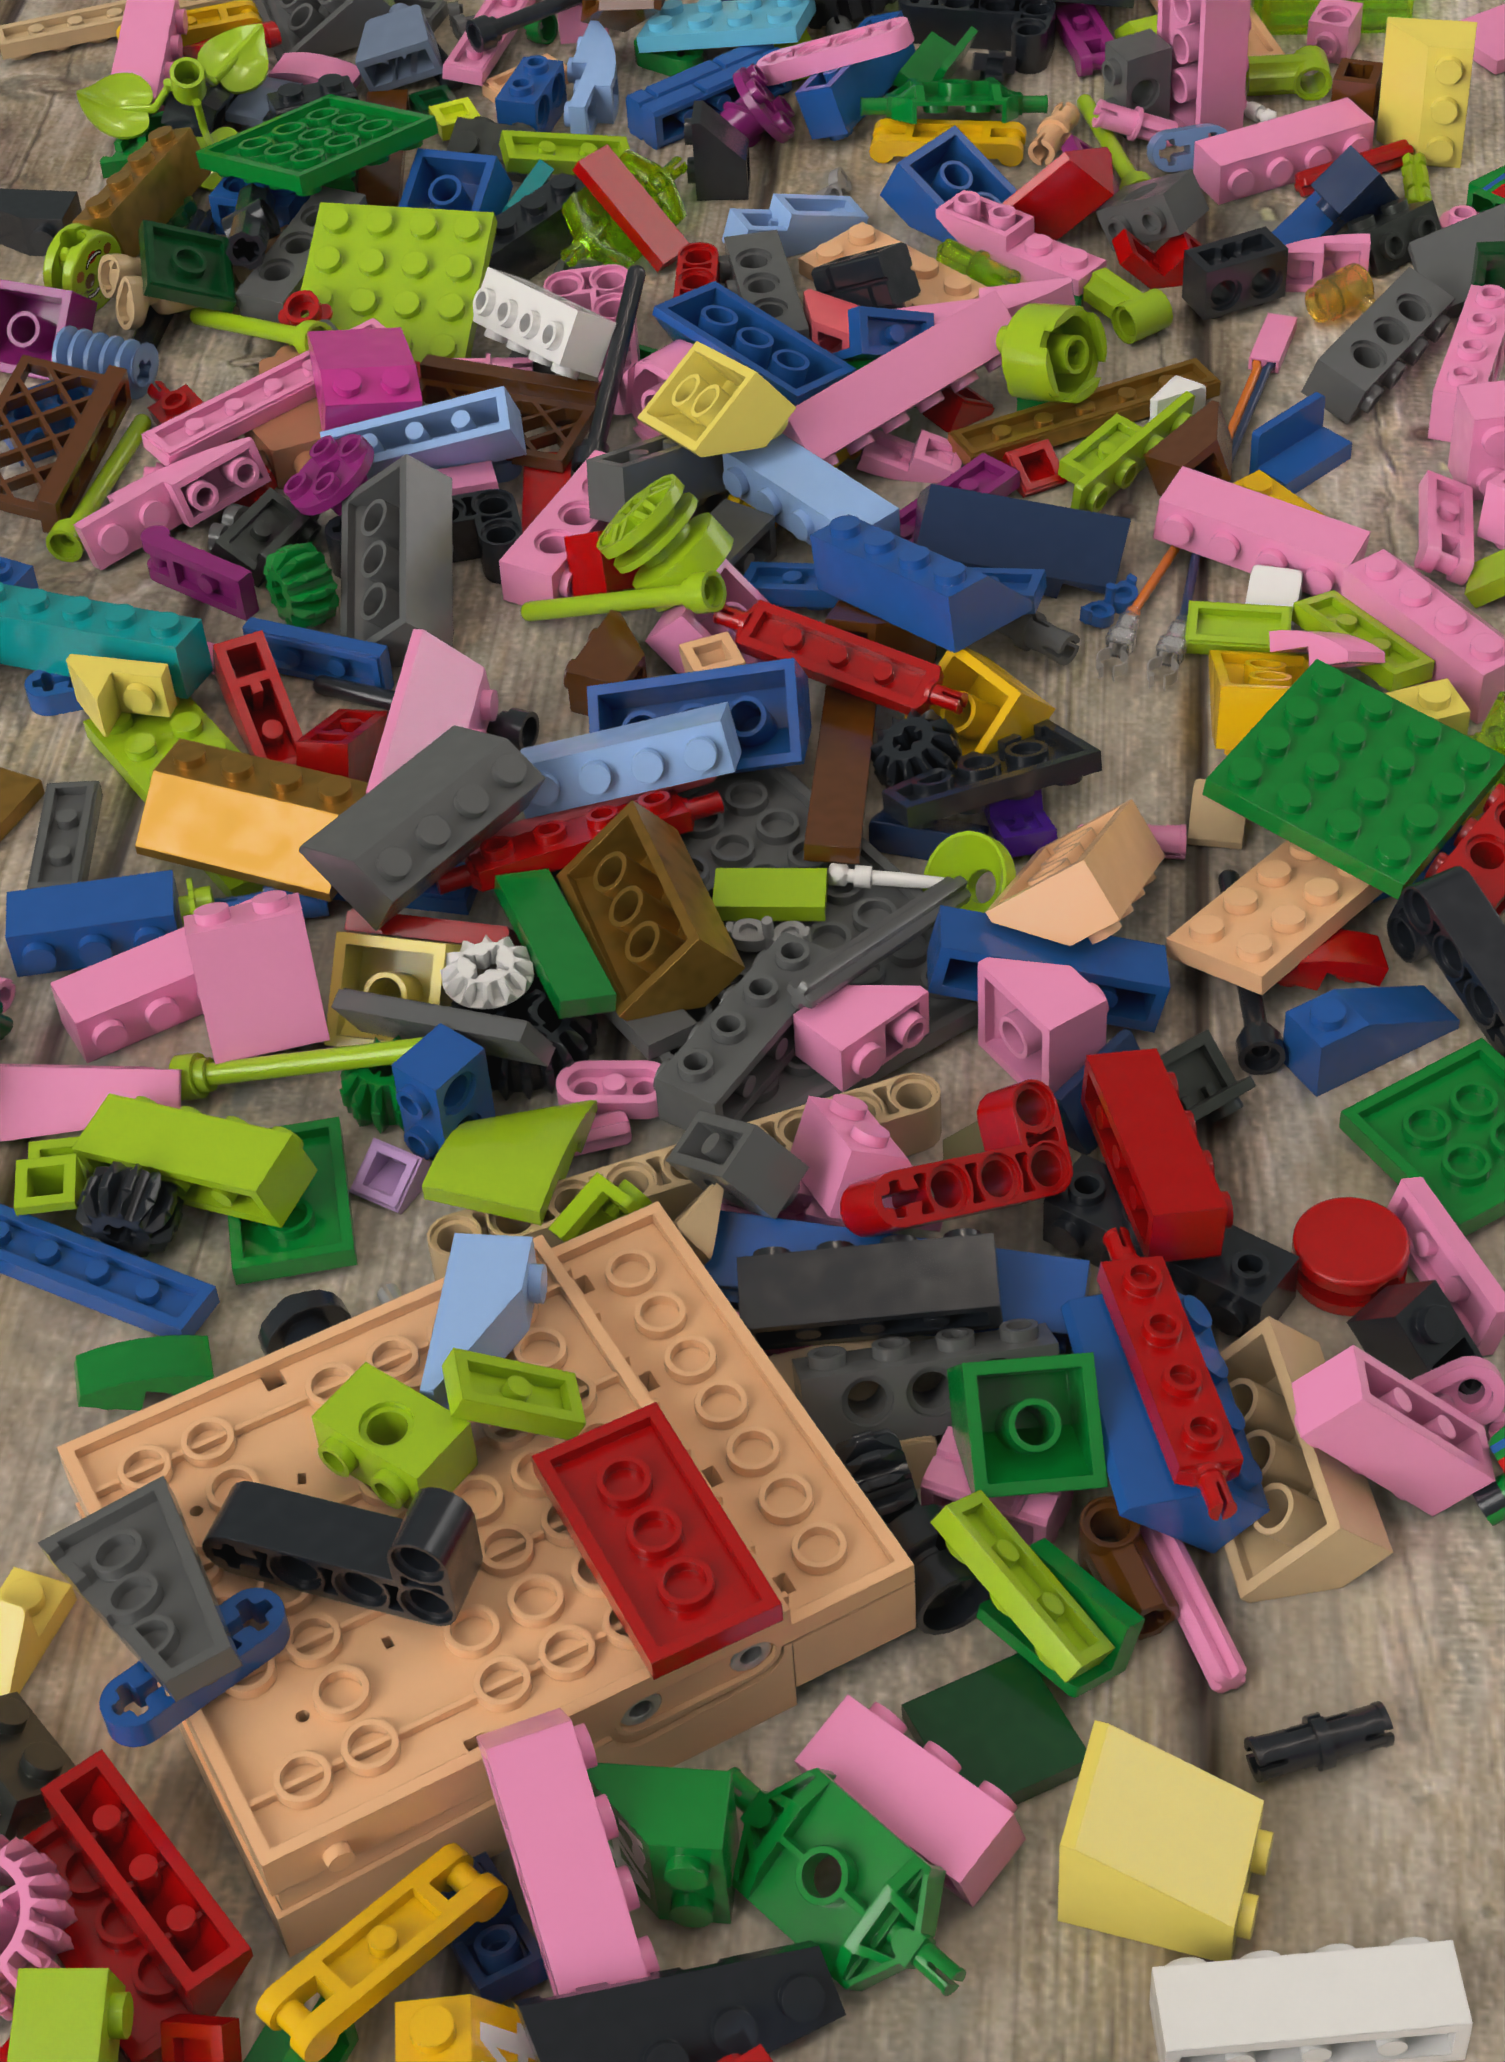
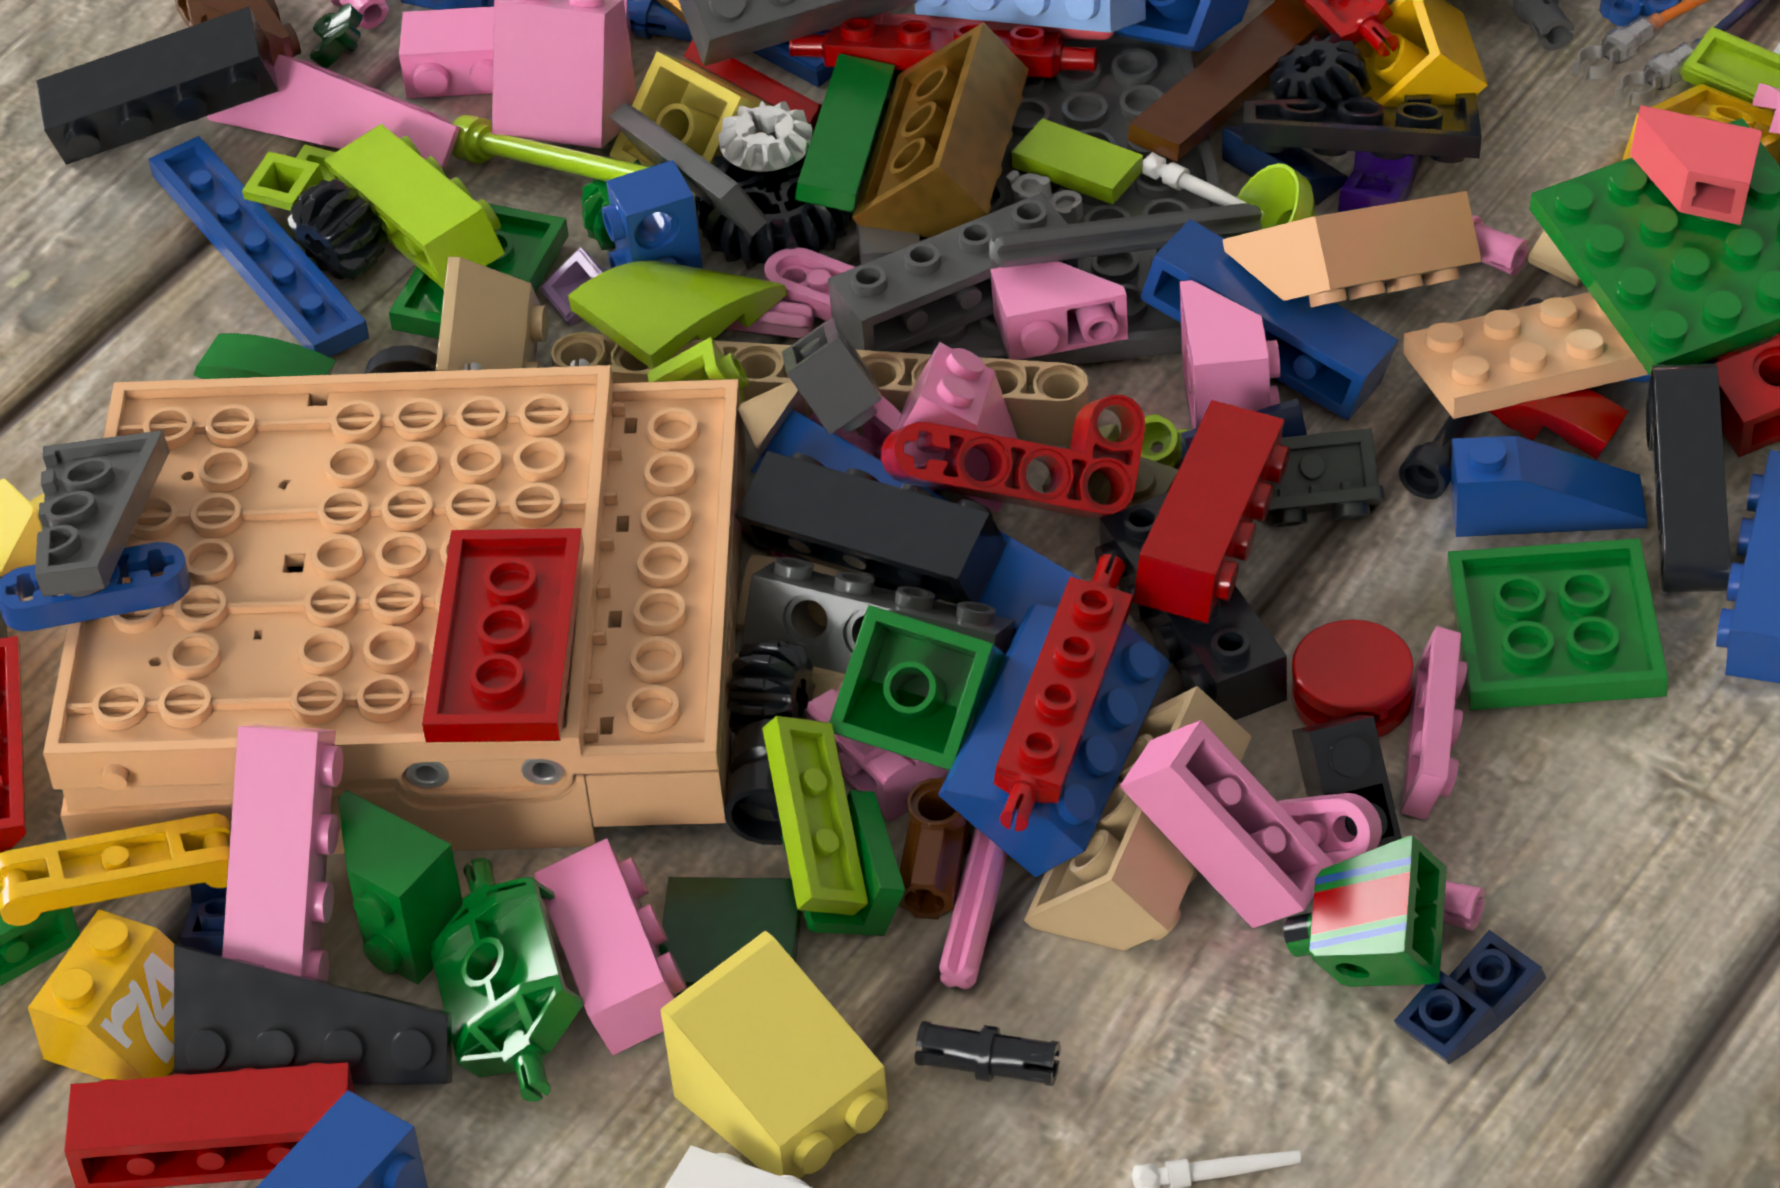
camera: 30 degrees right, 0 degrees up
black beam [202,1481,483,1626] -> none
lime brick [311,1362,478,1509] -> none
light blue slope [420,1233,548,1410] -> none
lime plate [442,1348,586,1440] -> none
none -> tan slope [436,257,549,371]
none -> coral slope [1630,105,1762,225]

